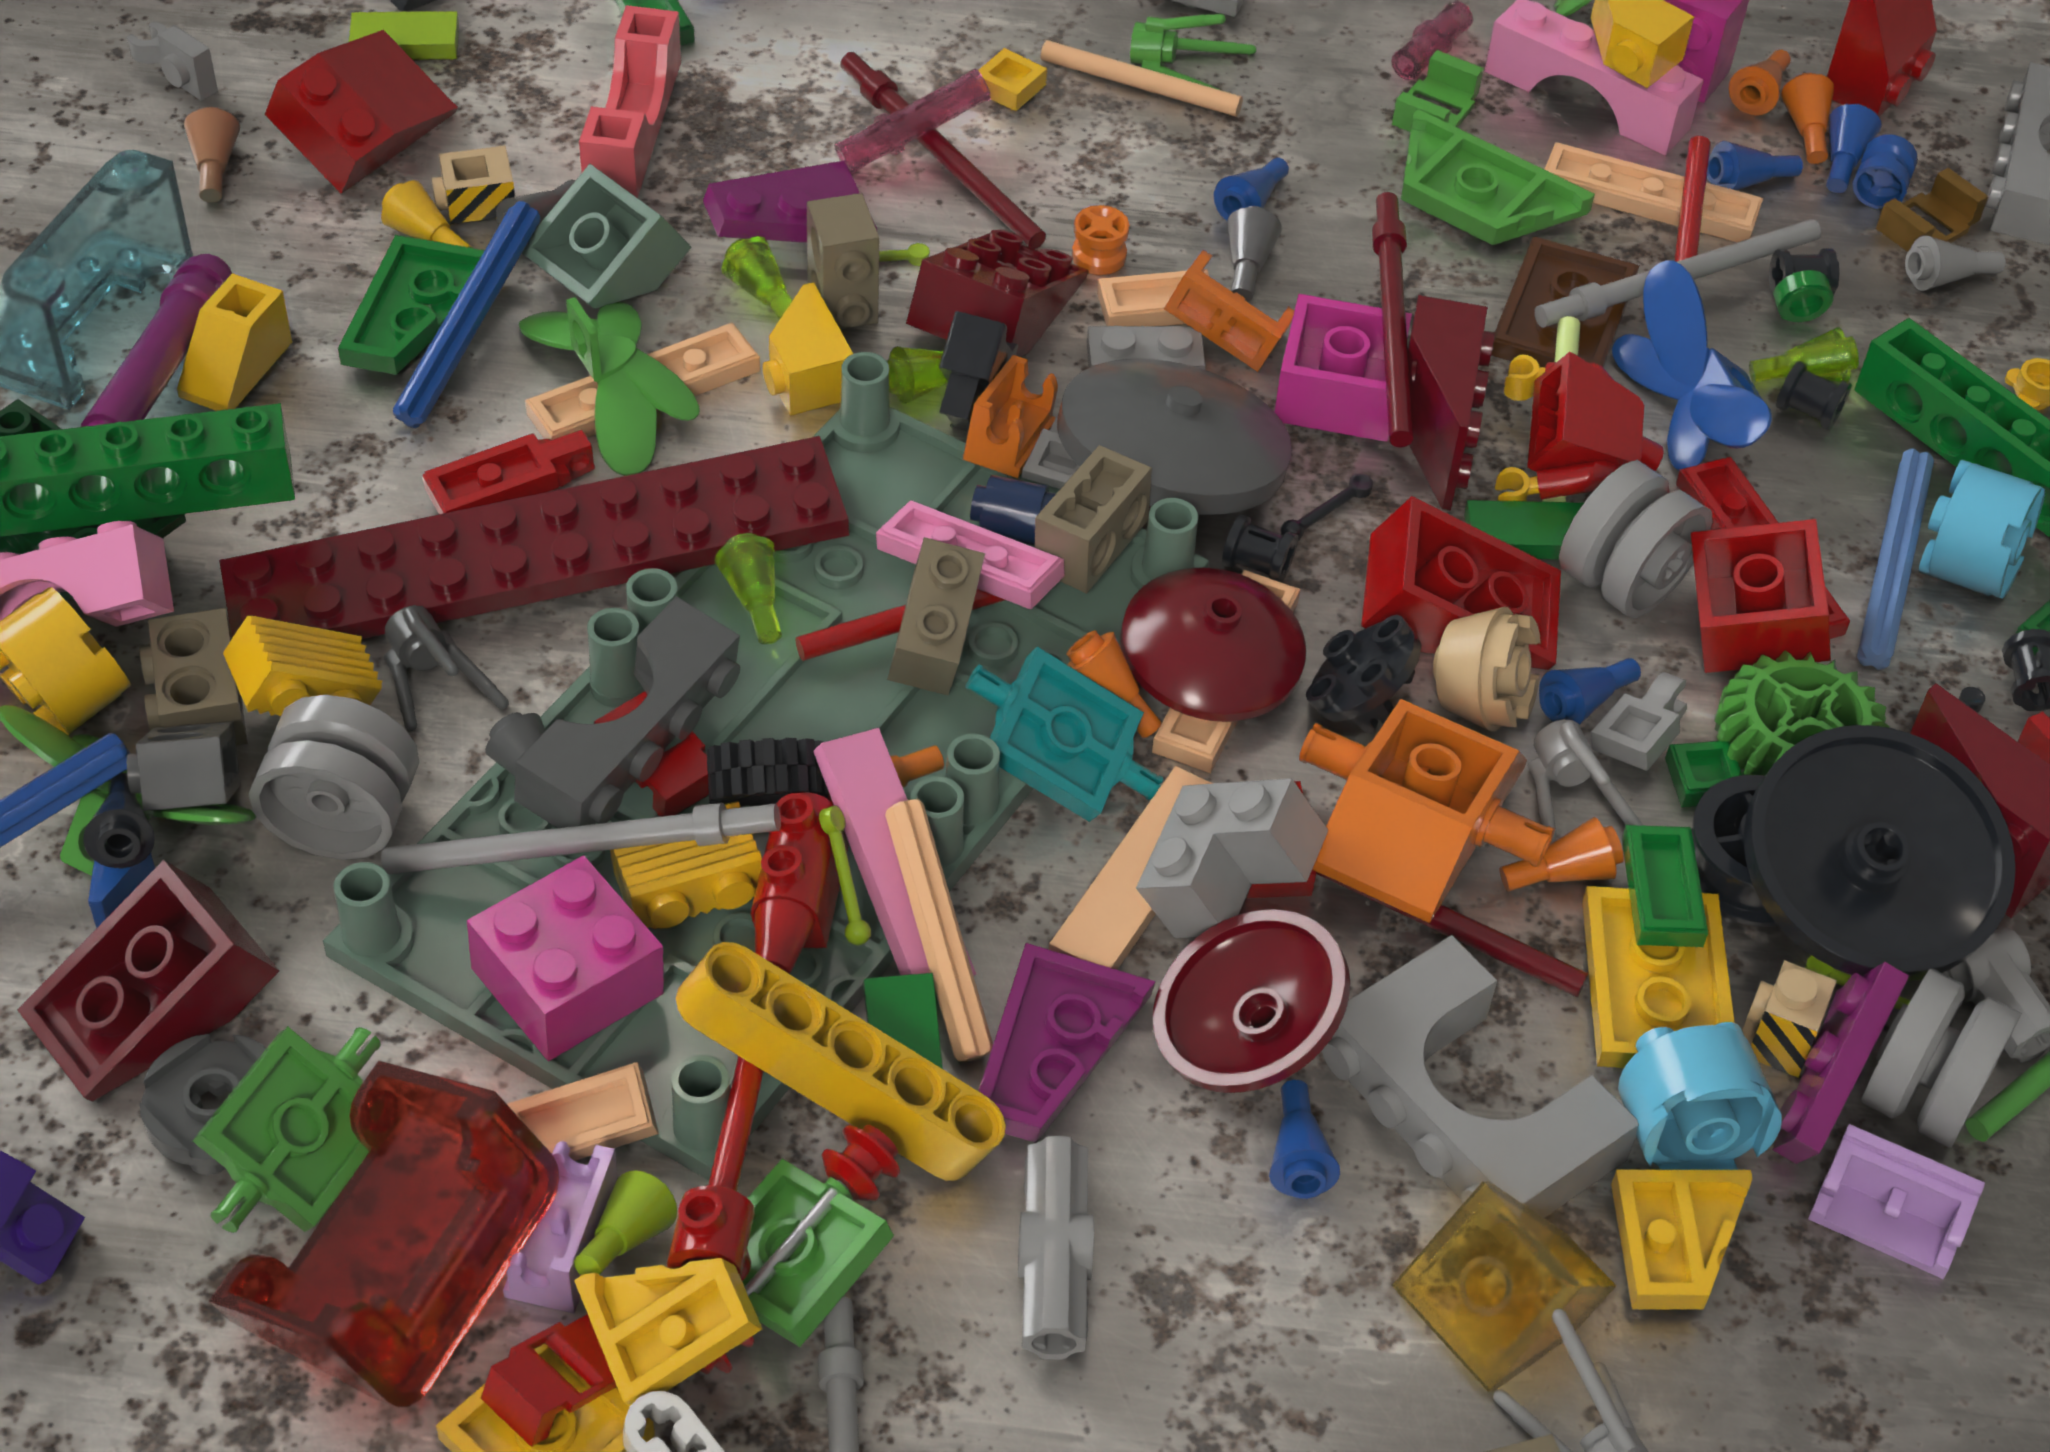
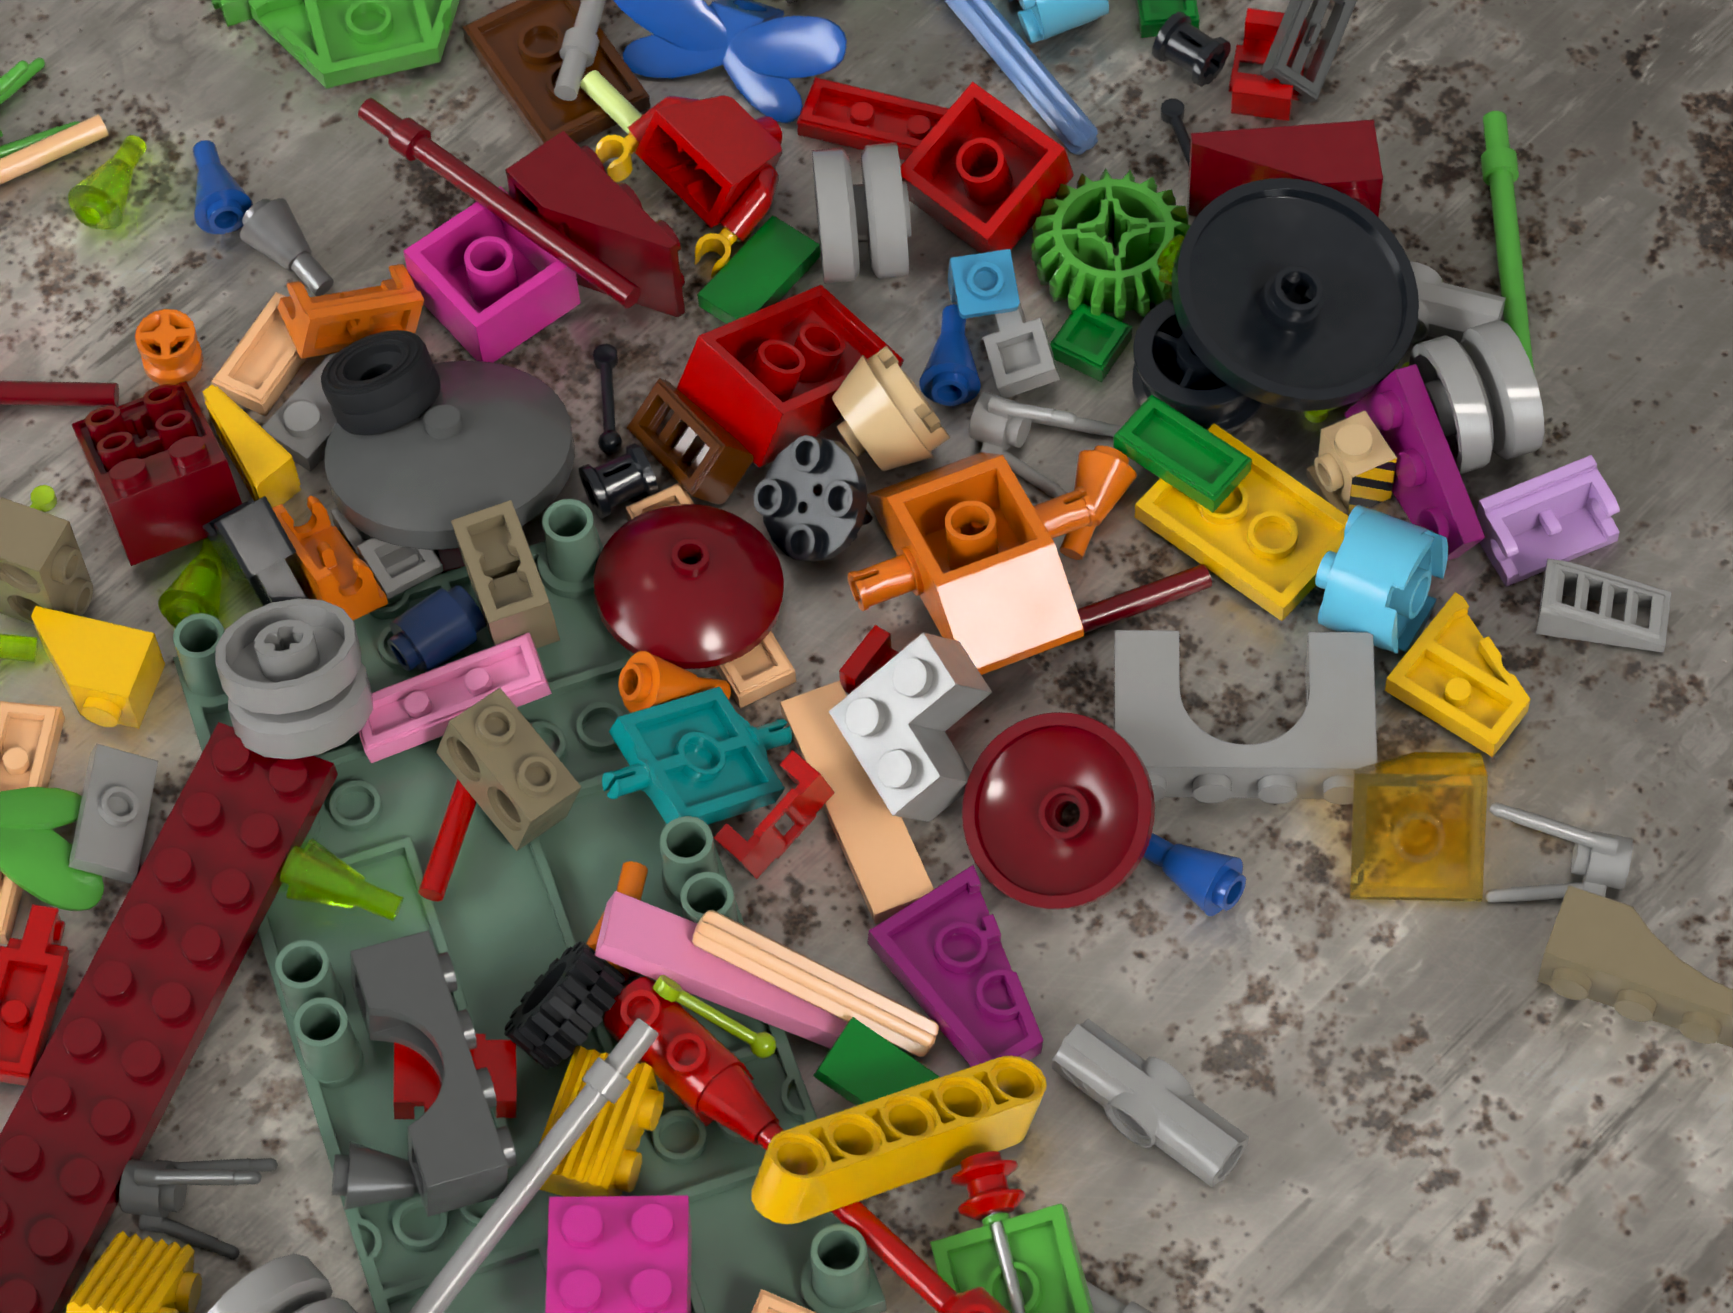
camera: 45 degrees left, 10 degrees up
none -> clear neon green cone [68,135,147,230]
none -> light grey plate [68,744,158,884]
none -> yellow slope [202,384,301,508]
none -> light grey wheel [215,598,373,759]
none -> black tyre [321,330,441,435]
none -> reddish brown slope [627,378,753,505]
none -> red piece [713,750,835,879]
none -> dark azure bracket [947,249,1020,319]
none -> light grey slope [1536,559,1671,653]

